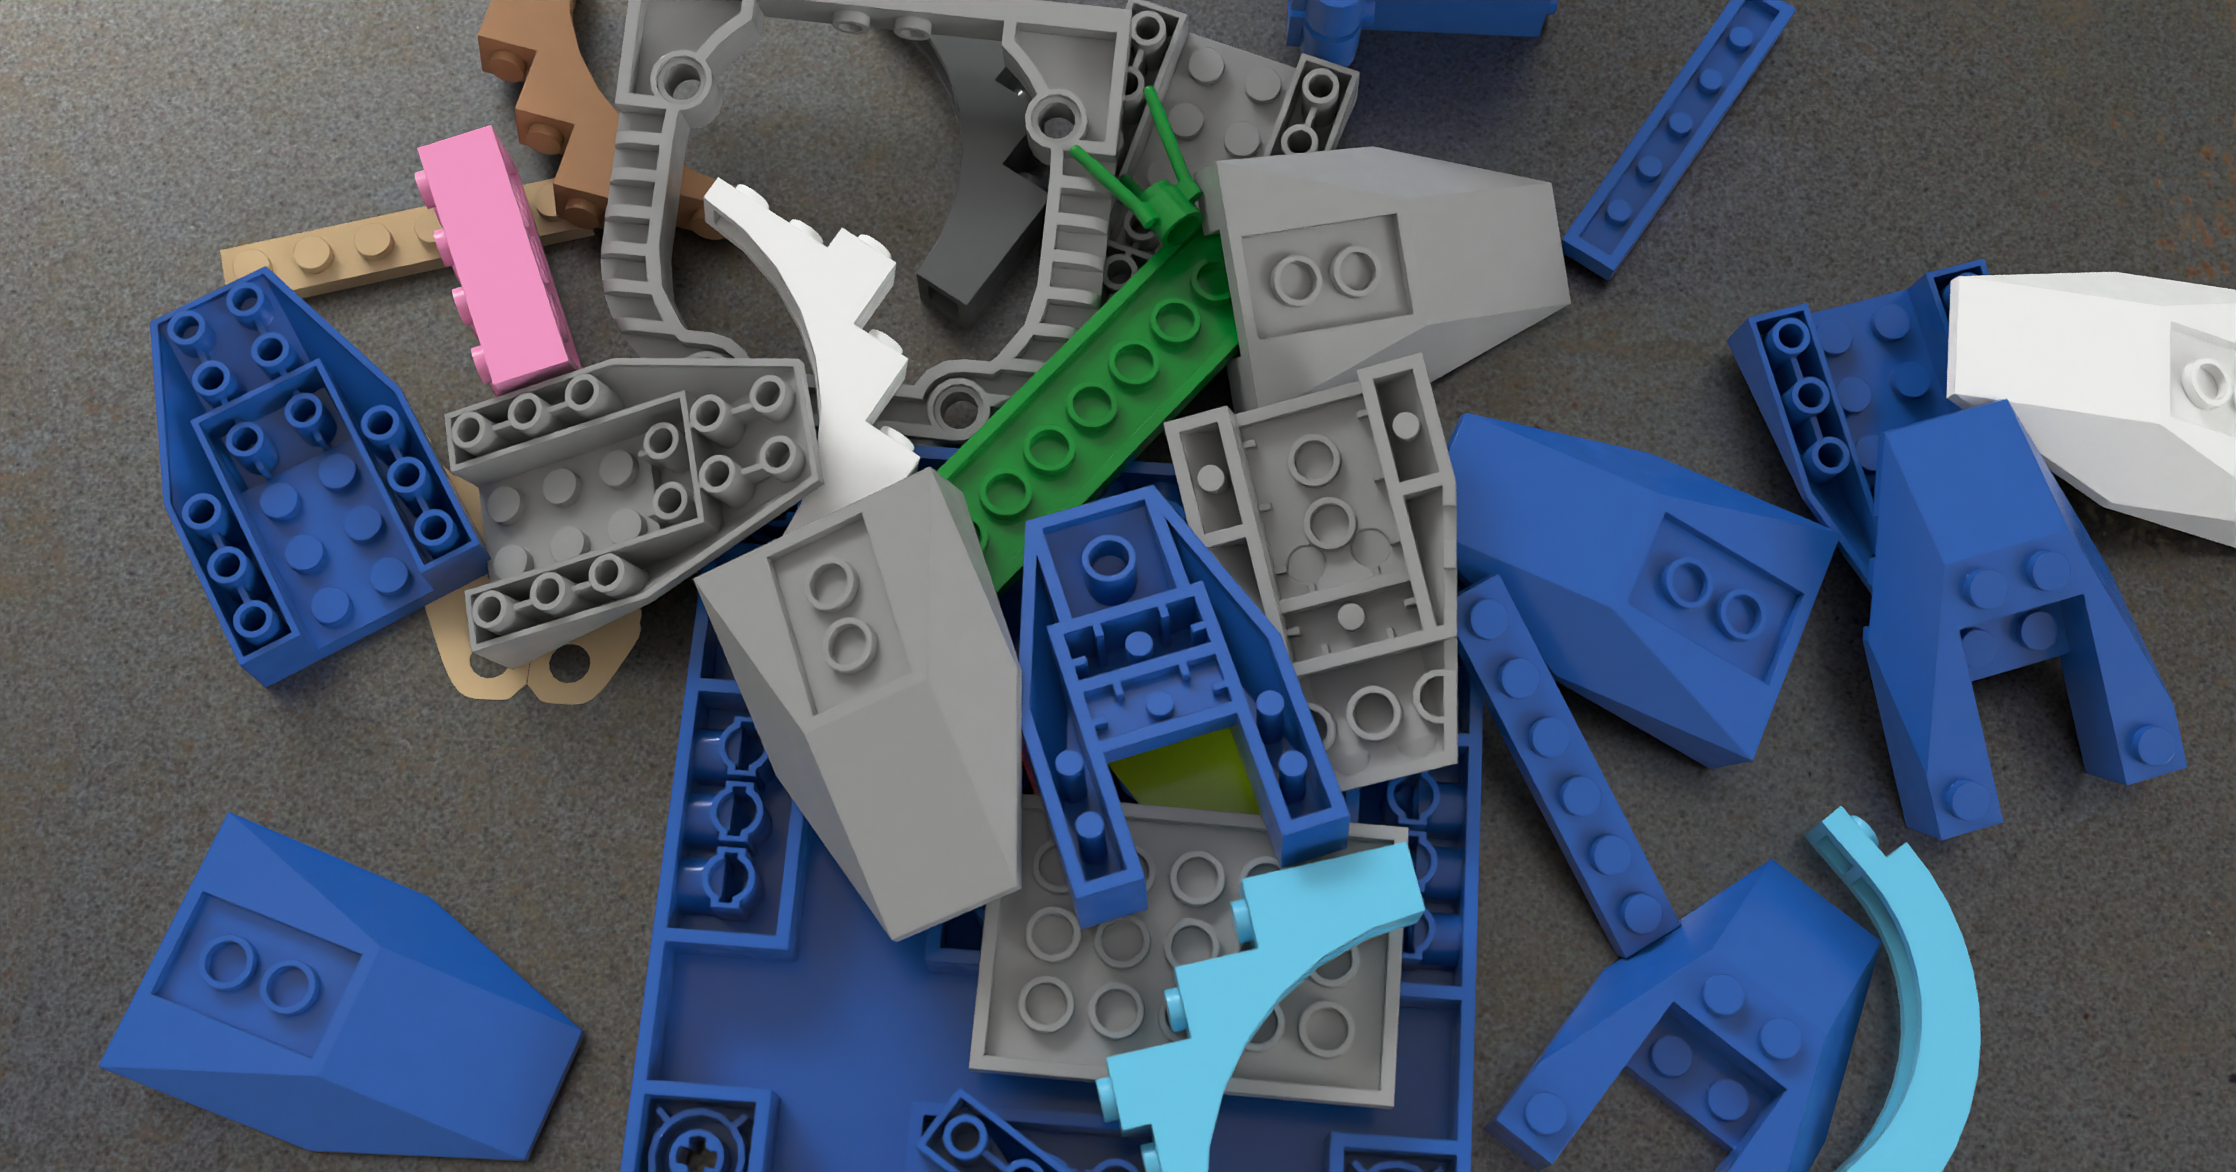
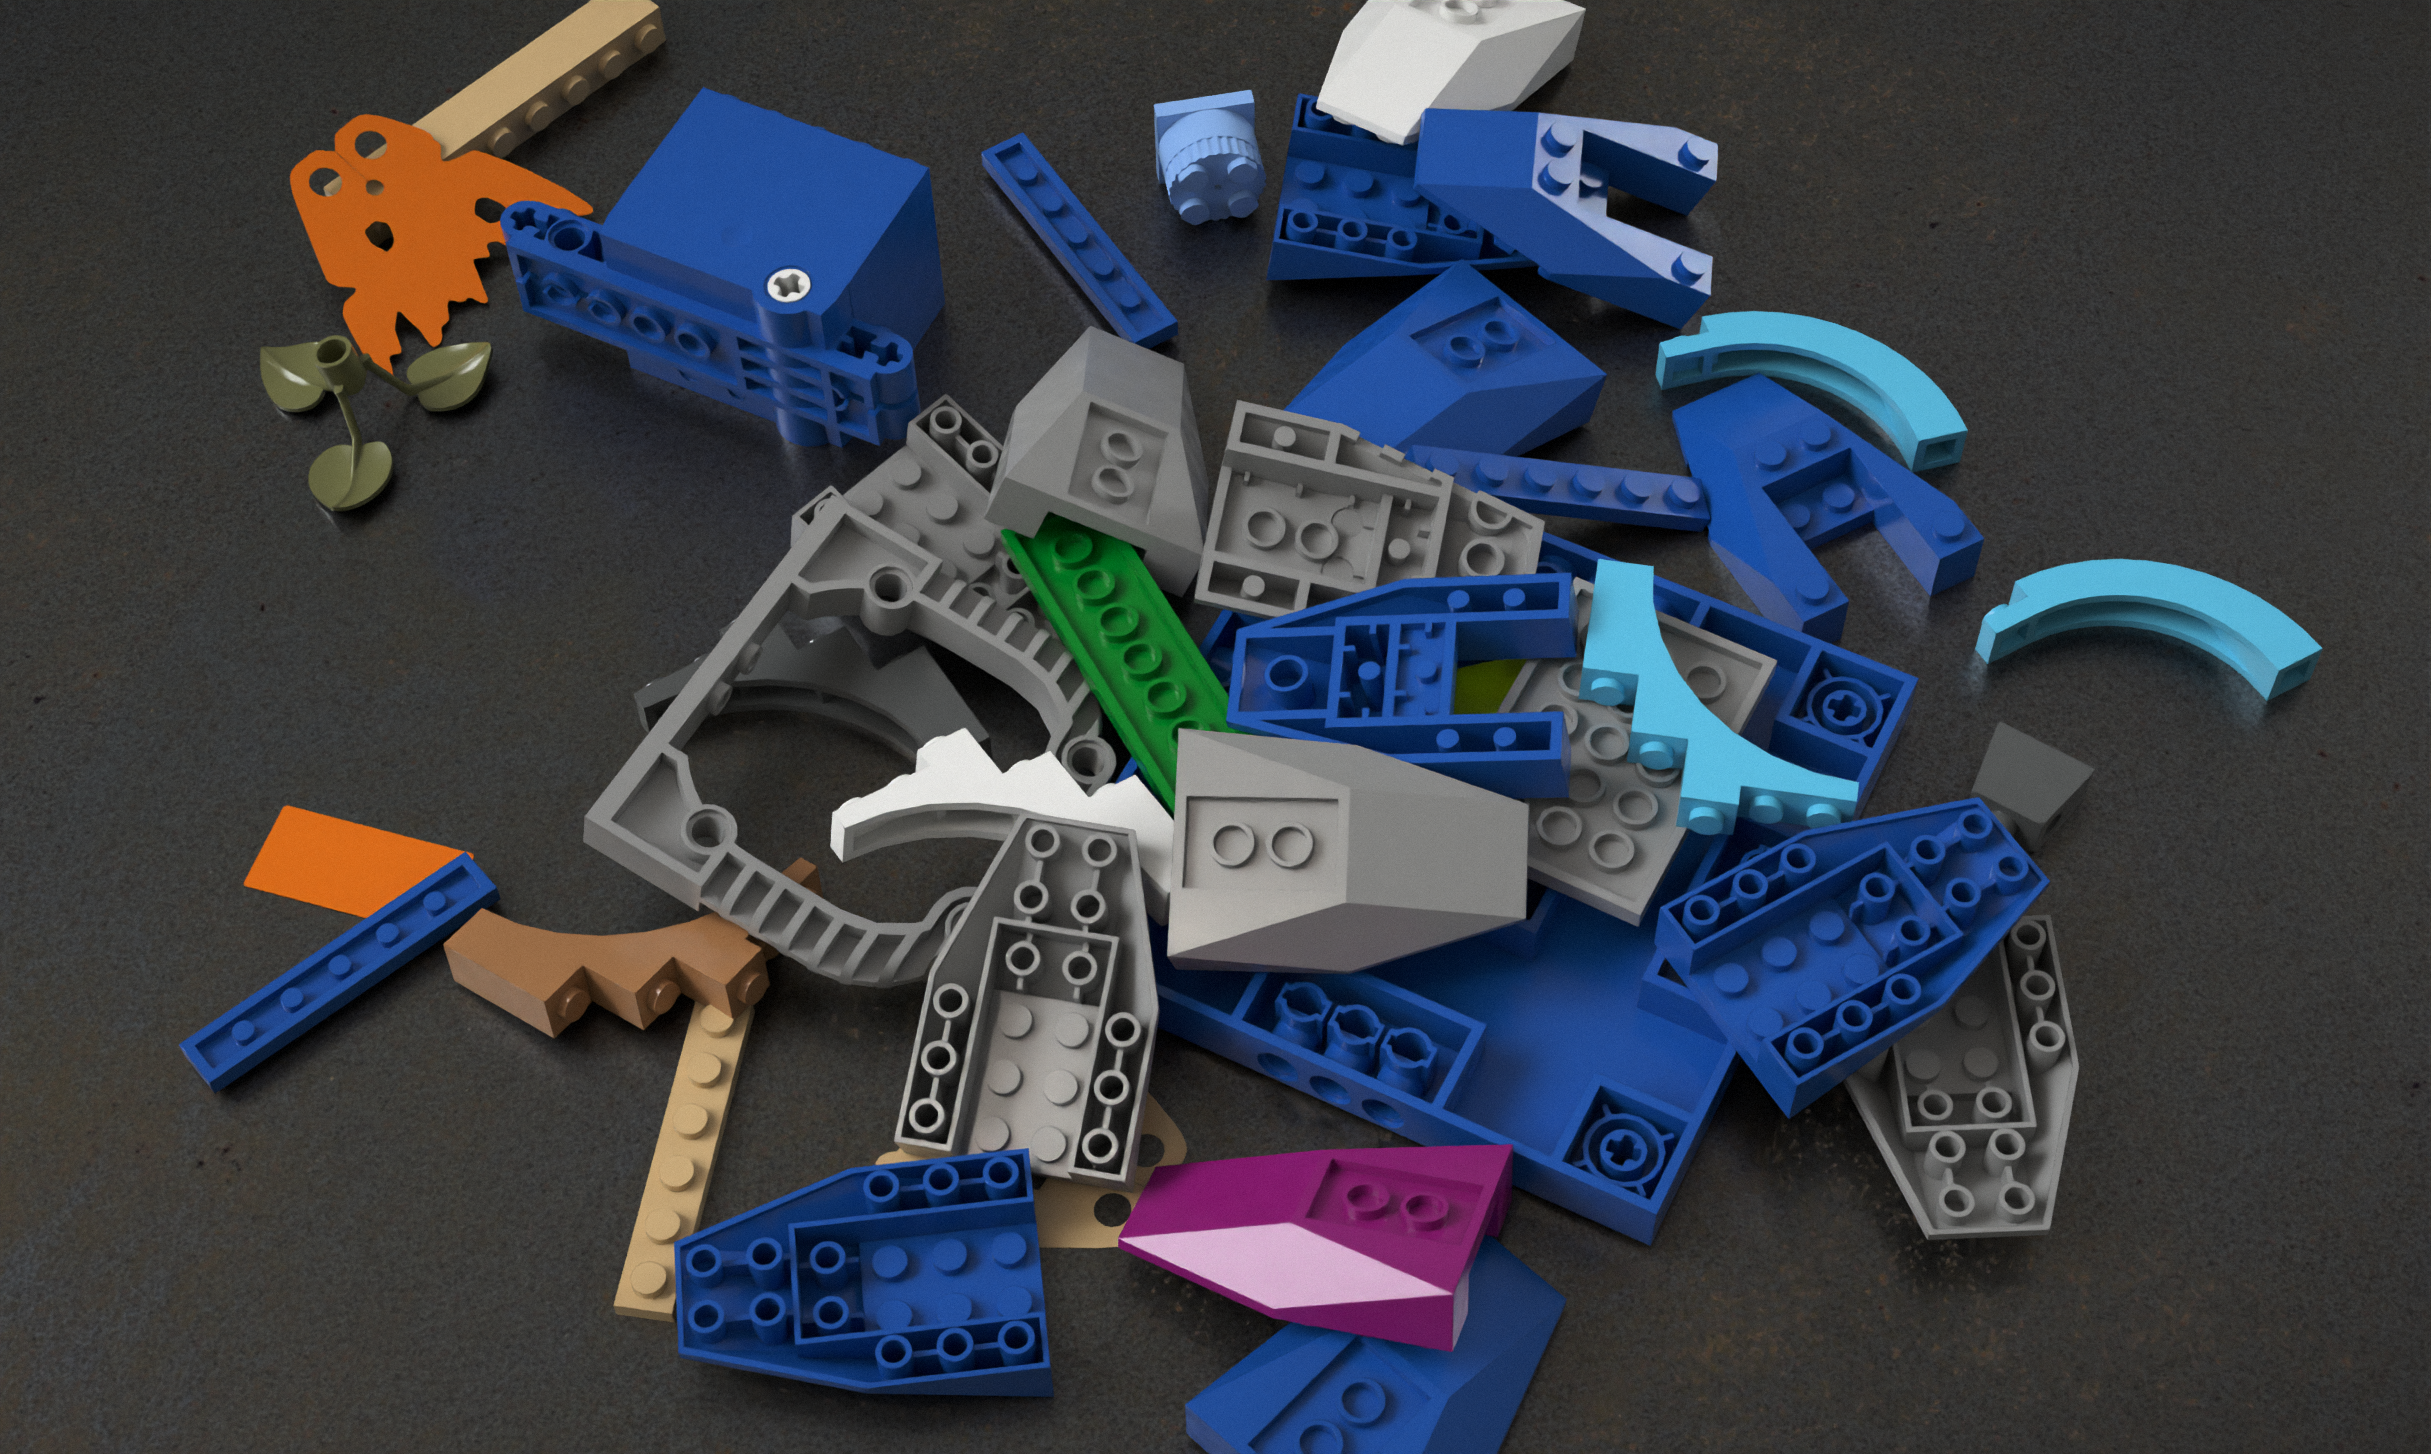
camera: 65 degrees left, 15 degrees down
bright pink brick [415,125,583,397] -> none
green plant [1070,86,1204,247] -> none
none -> magenta wedge [1118,1144,1513,1352]
none -> light blue piece [1154,90,1266,225]

